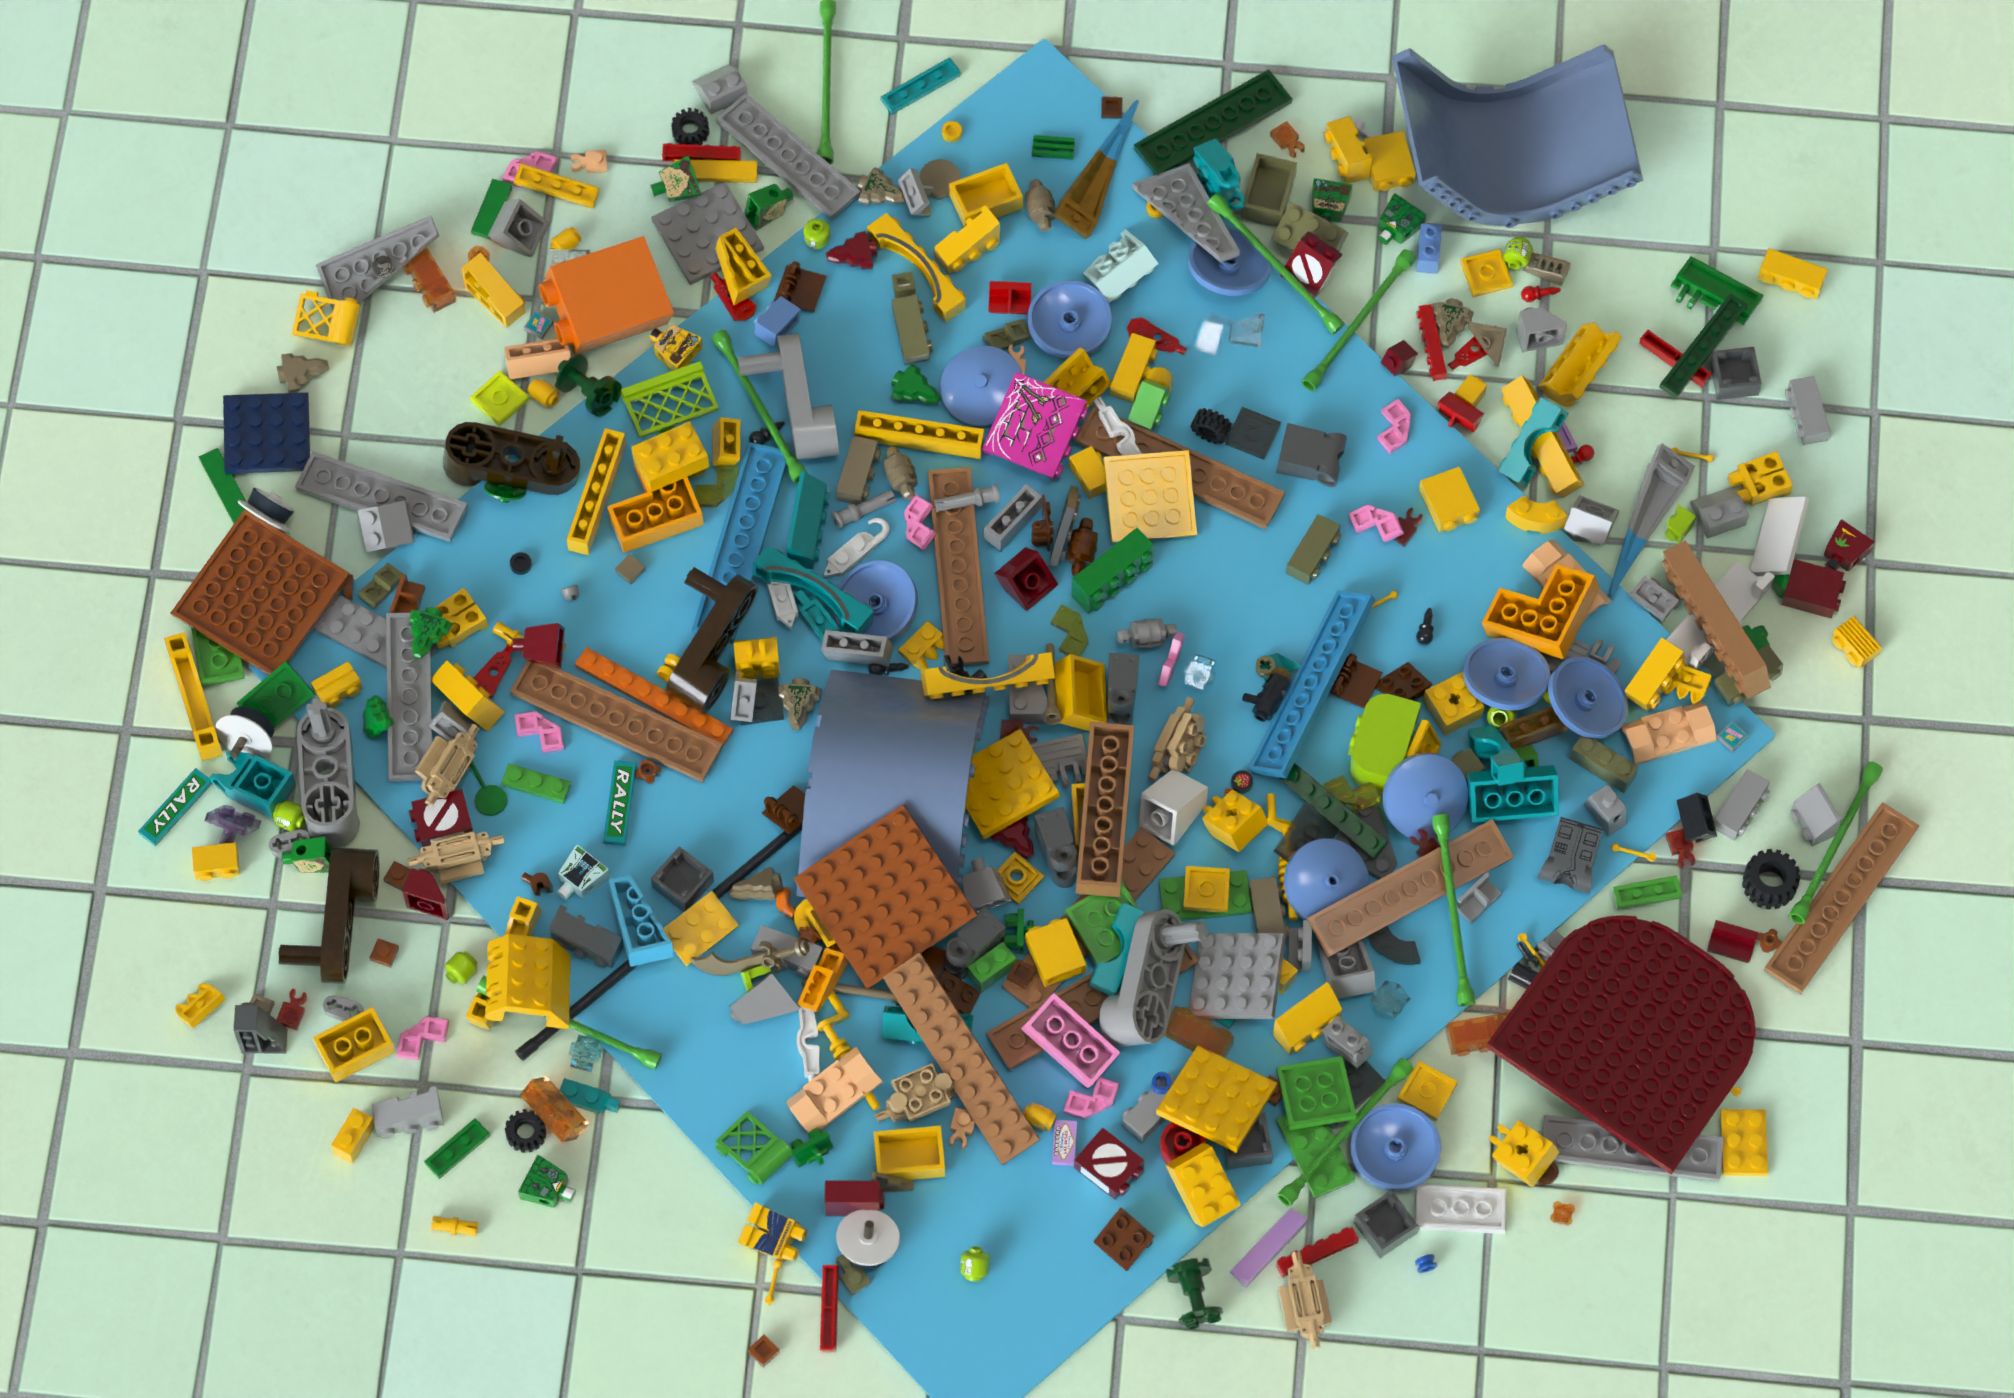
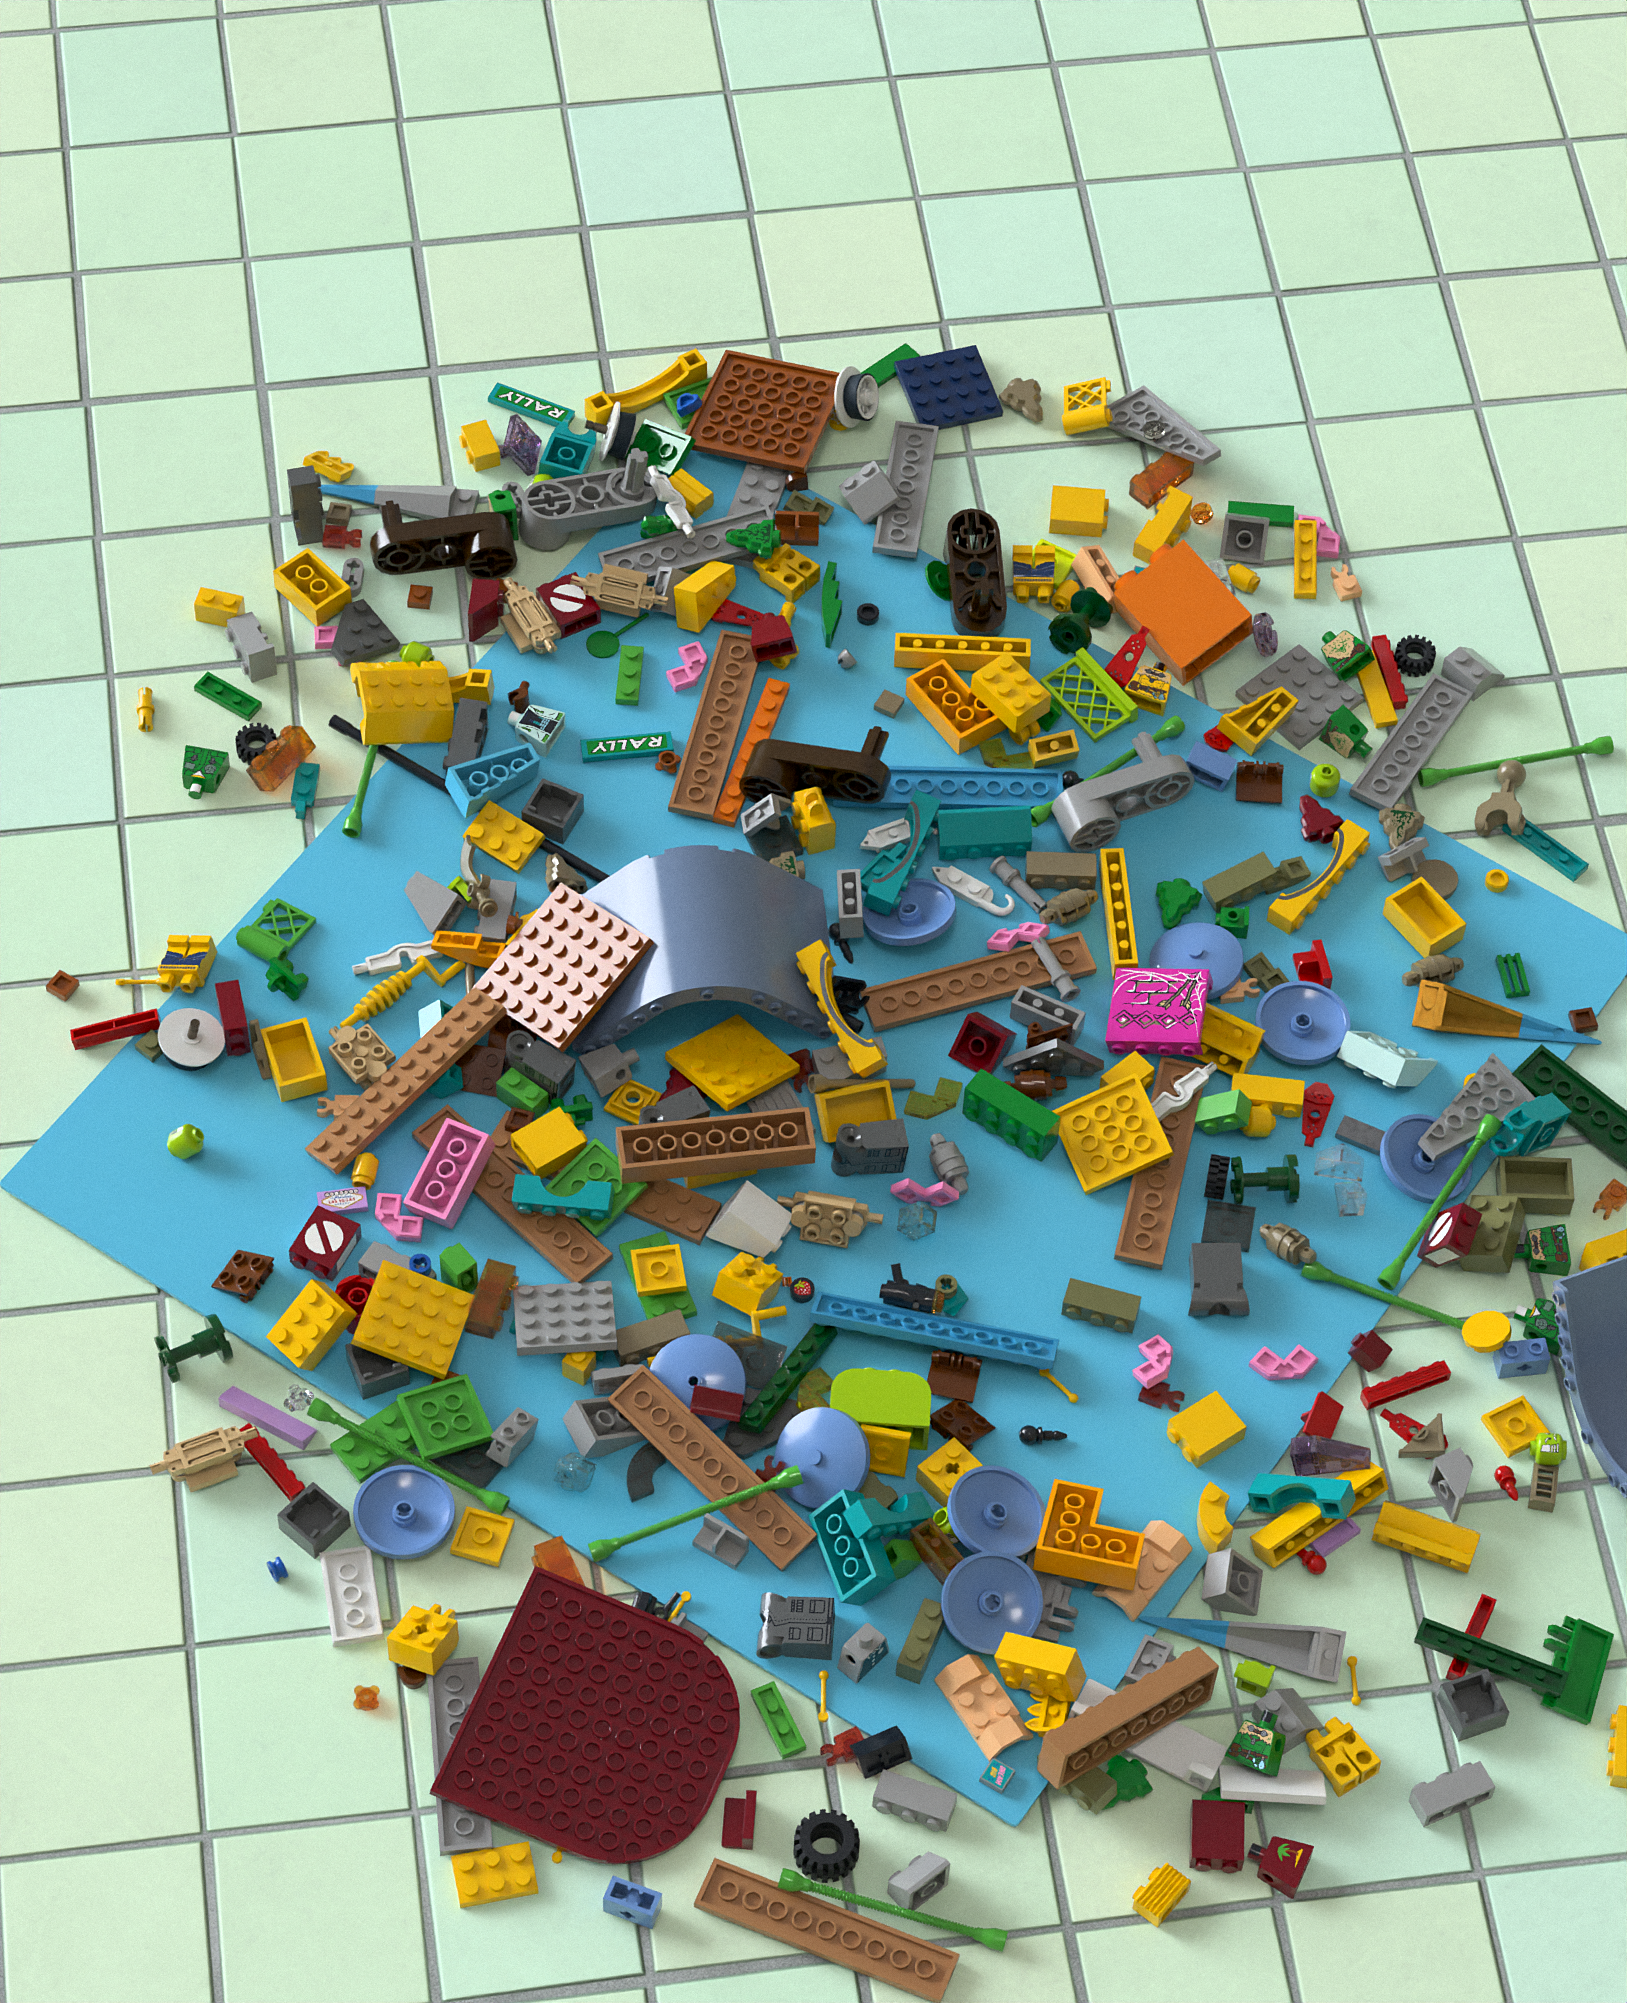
camera: 75 degrees right, 10 degrees down
clear light blue brick [569,1034,602,1072] -> none
light nougat piece [786,1047,883,1133] -> none
yellow plate [898,621,944,670] -> none
yellow wedge [934,205,1000,275] -> none
light grey beam [1099,909,1208,1048] -> none
yellow slope [1273,982,1343,1055] -> none
dark tan rock [1432,298,1474,348] -> none
yellow brick [1455,374,1487,407] -> none
dark orange plate [1757,929,1782,953] -> none
none -> clear piece [284,1384,314,1412]
none -> light grey plate [318,485,480,520]
none -> dark grey plate [331,599,400,666]
none -> bright green brick [439,1242,478,1293]
none -> medium blue brick [603,1876,662,1929]
none -> white piece [648,465,696,538]
none -> blue tile [677,393,702,417]
none -> dark red panel [690,1384,744,1422]
none -> green slope [821,561,842,648]
none -> yellow hips [1012,545,1055,603]
none -> yellow brick [1049,485,1109,537]
none -> red piece [1104,626,1150,688]
none -> green brick [1215,906,1250,939]
none -> torso [1225,1710,1286,1777]
none -> dark green piece [1230,1154,1300,1205]
none -> tile [1253,612,1278,657]
none -> dark tan piece [1259,1222,1317,1265]
none -> slope [1290,1435,1371,1476]
none -> flat silver tile [1335,1115,1385,1156]
none -> yellow tile [1462,1311,1512,1353]
none -> dark tan piece [1475,760,1526,836]

